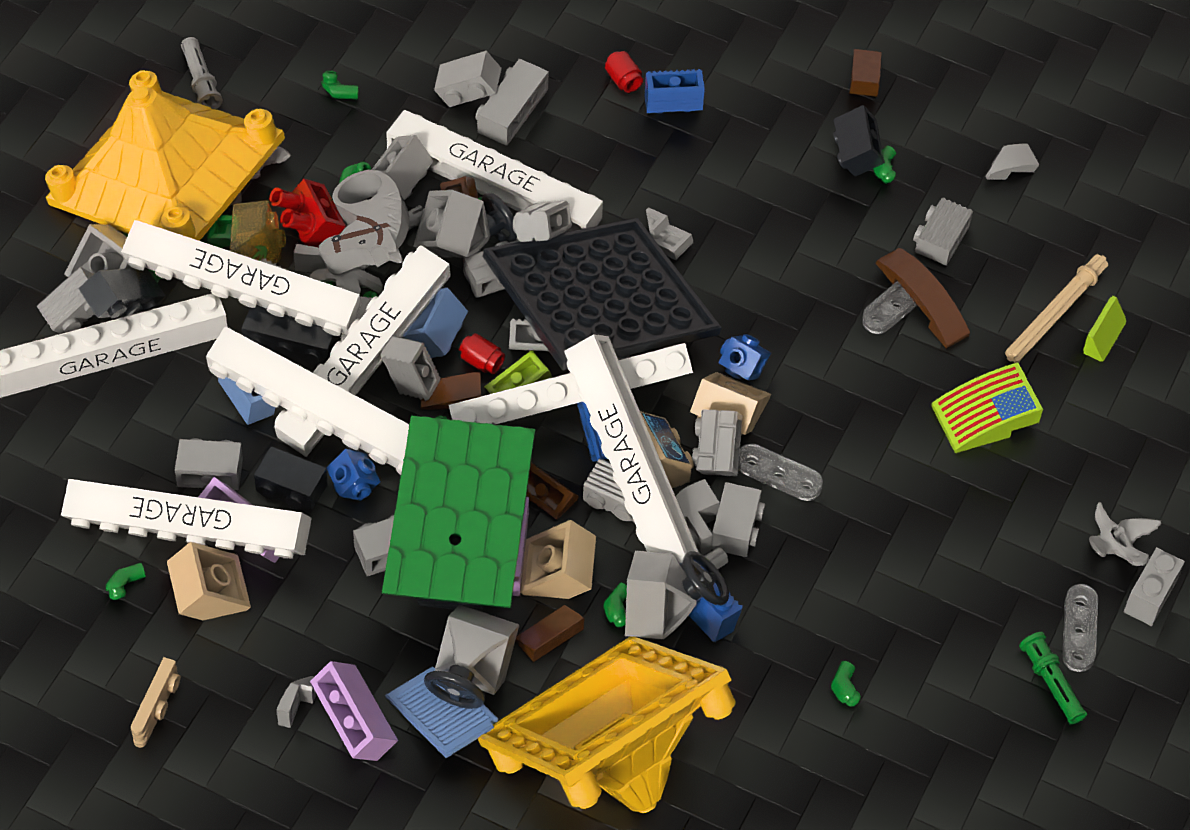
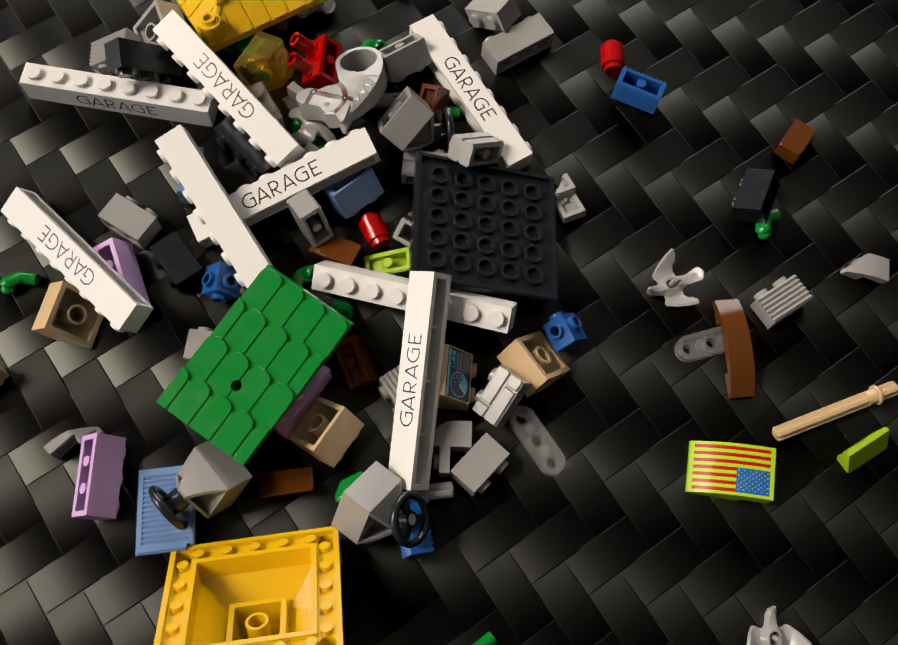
camera: 25 degrees right, 15 degrees up
none -> light grey animal [646,248,705,307]

